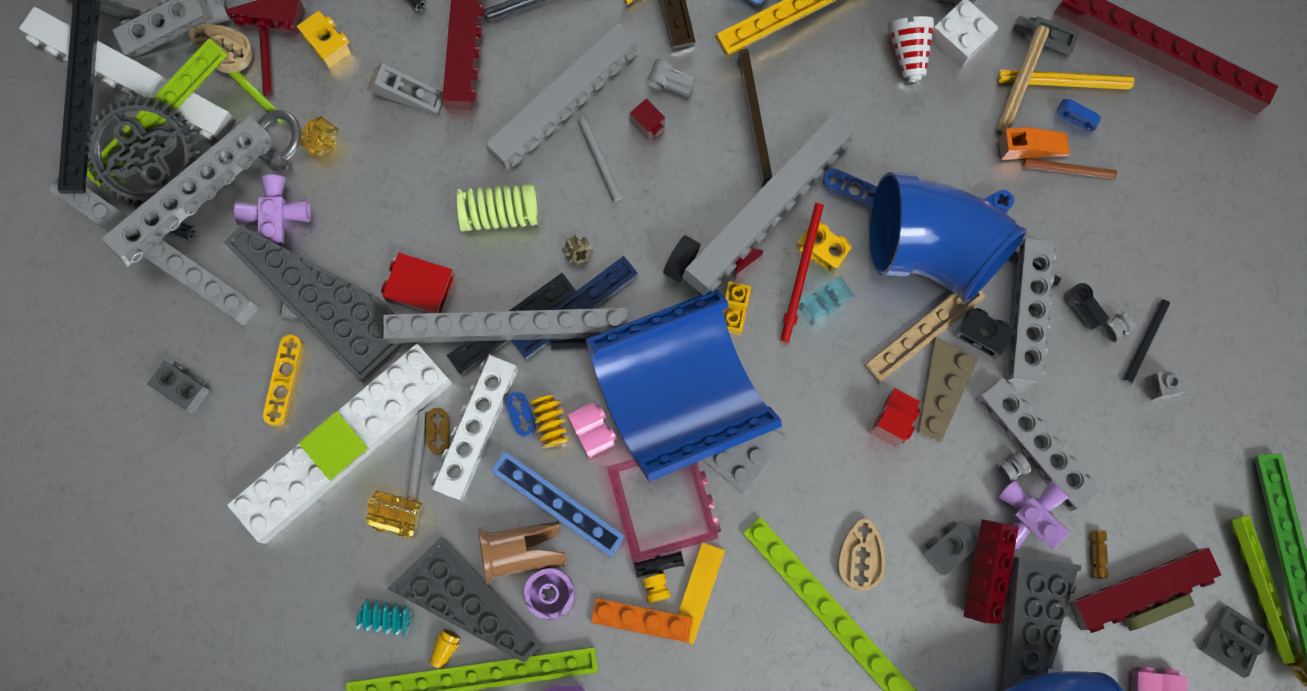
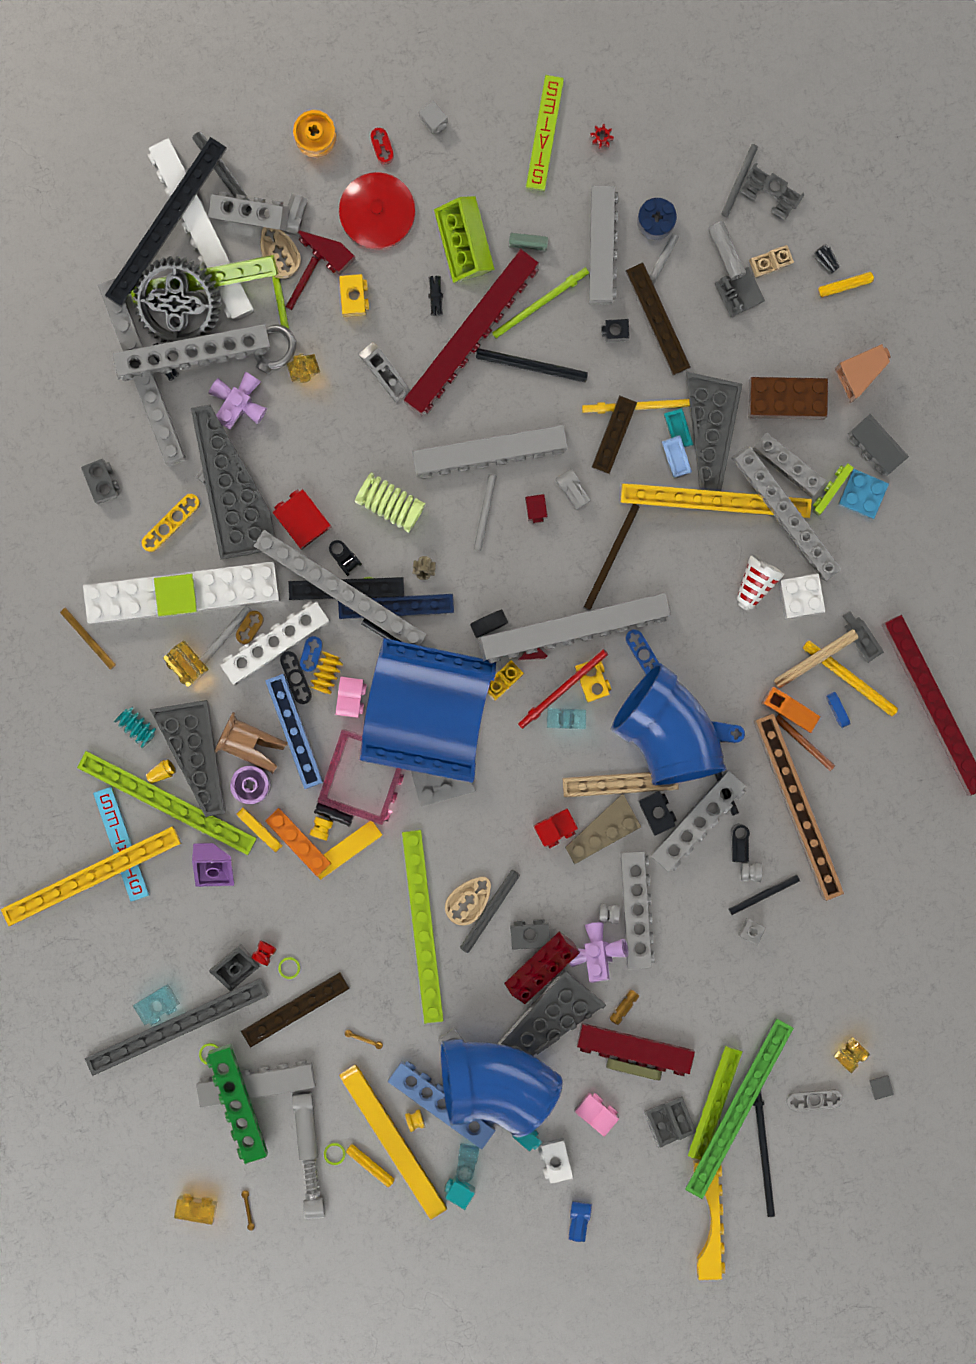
camera: 40 degrees right, 10 degrees up
none -> pearl gold bar [60,608,116,670]
none -> yellow beam [236,807,283,852]
none -> black beam [280,651,312,704]
none -> black piece [329,540,363,576]
none -> dark grey axle [460,870,520,953]
none -> medium nougat brick [754,713,844,901]

